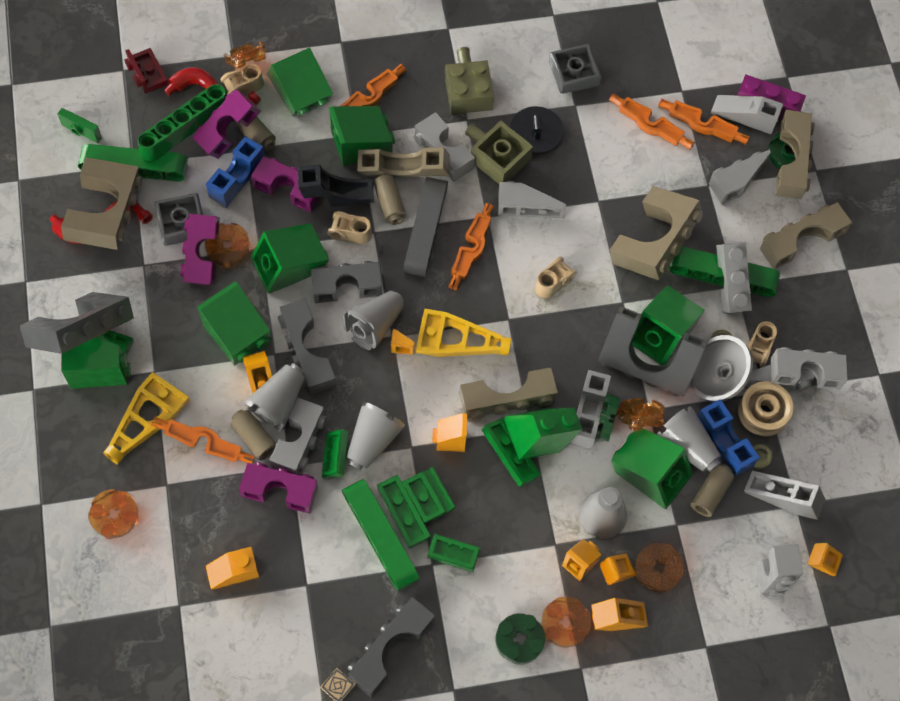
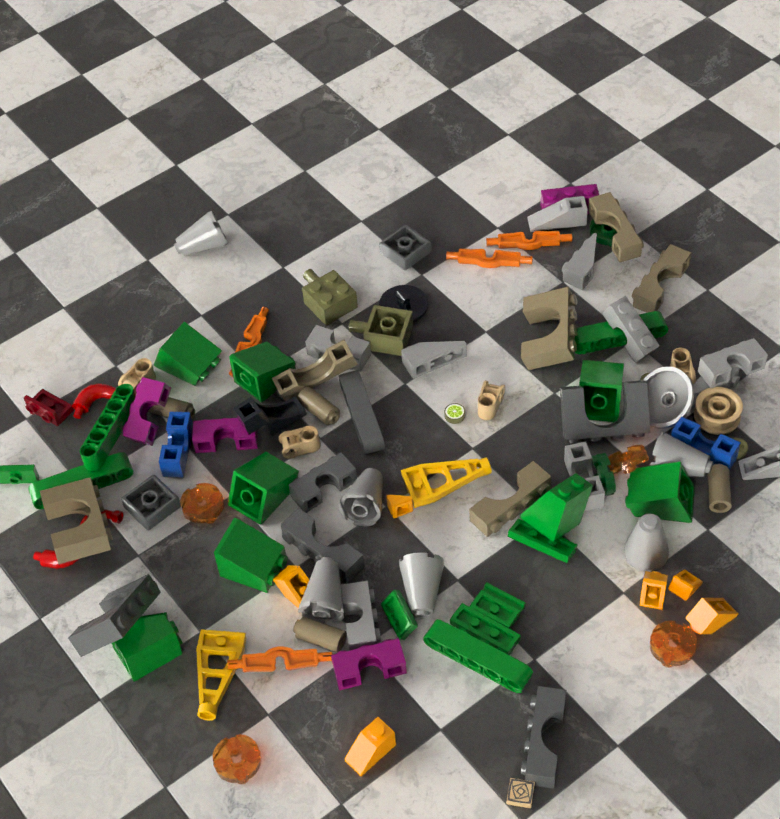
camera: 20 degrees left, 15 degrees down
magenta arch [180,214,220,285] -> none
clear orange plate [224,42,267,69] -> none
green plate [427,534,481,572] -> none
light orange slope [432,413,467,452] -> none
orange piece [448,203,494,290] -> none
dark green plate [495,613,545,665] -> none
clear orange plate [634,543,684,593] -> none
none -> tile [444,403,465,424]

